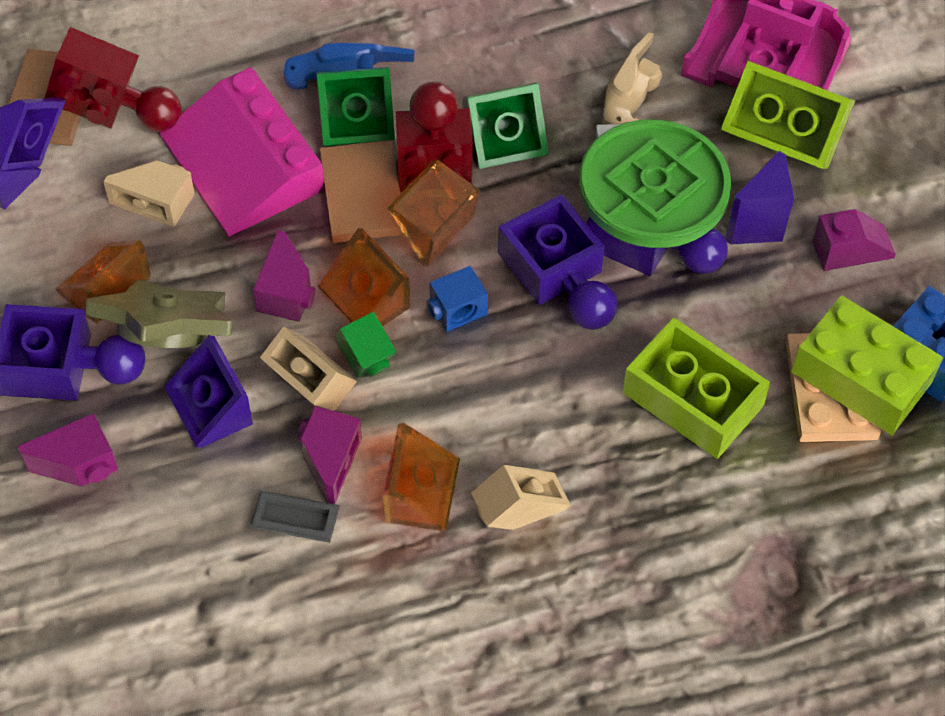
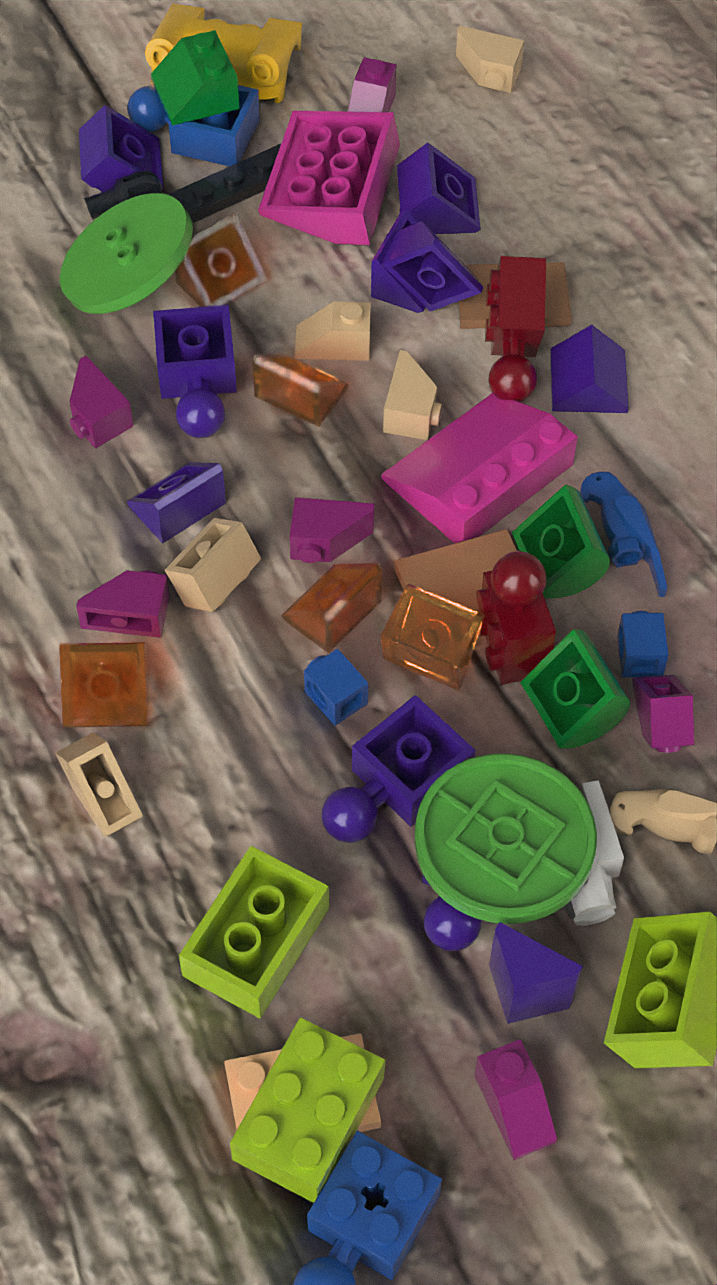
camera: 80 degrees right, 0 degrees up
olive plate [85,280,232,348] -> none
dark grey tile [250,491,340,543] -> none
green brick [334,311,397,377] -> none
none -> tan slope [295,301,371,361]
none -> dark purple slope [550,324,629,413]
none -> blue brick [617,611,669,678]
none -> magenta slope [632,674,694,753]

